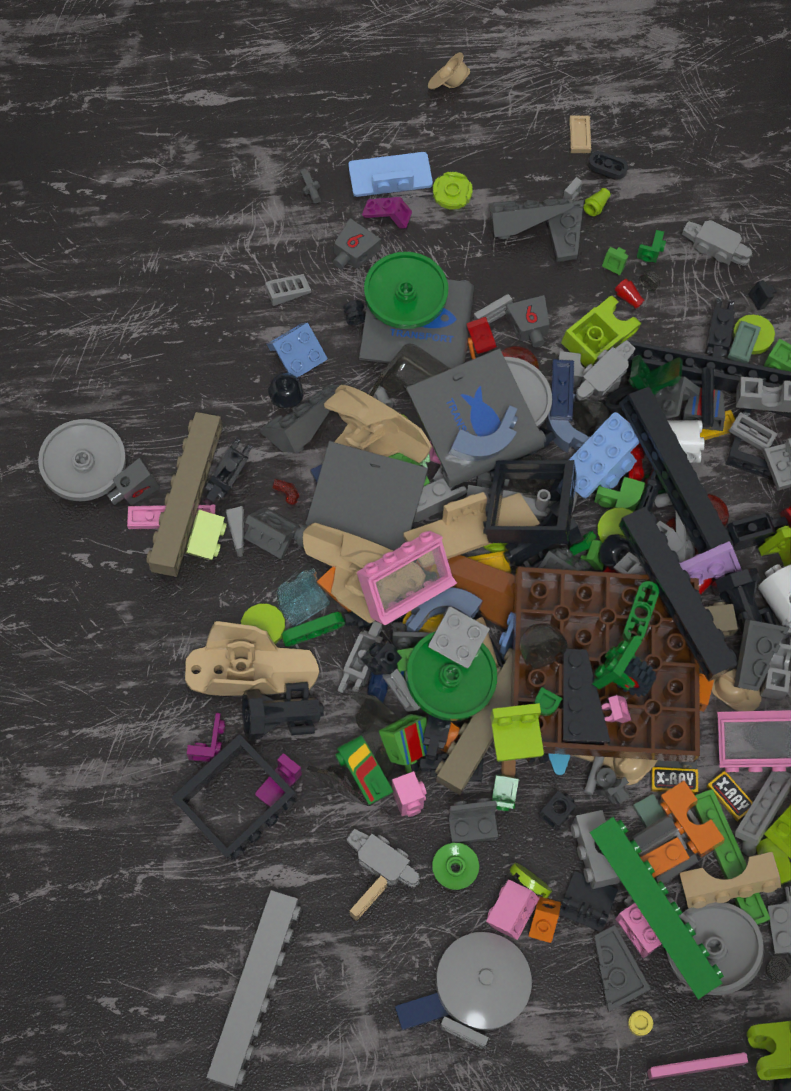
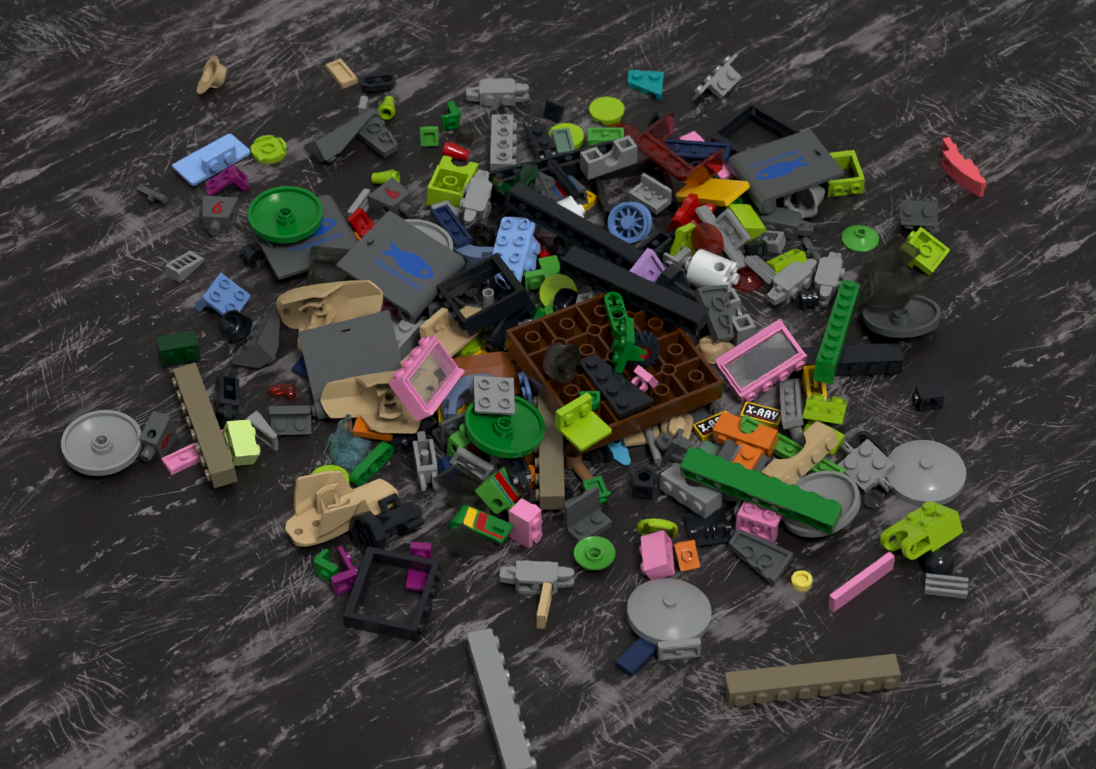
camera: 30 degrees left, 20 degrees down
black brick [361,641,402,675] -> none
sand blue arch [449,405,518,461] -> none
light grey tile [729,412,777,451] -> none
none -> dark green bracket [157,331,201,367]
none -> green bracket [313,549,339,583]
none -> lime cone [372,169,400,185]
none -> light grey brick [490,114,517,171]
none -> medium blue wheel [608,202,653,244]
none -> light grey bracket [662,246,691,269]

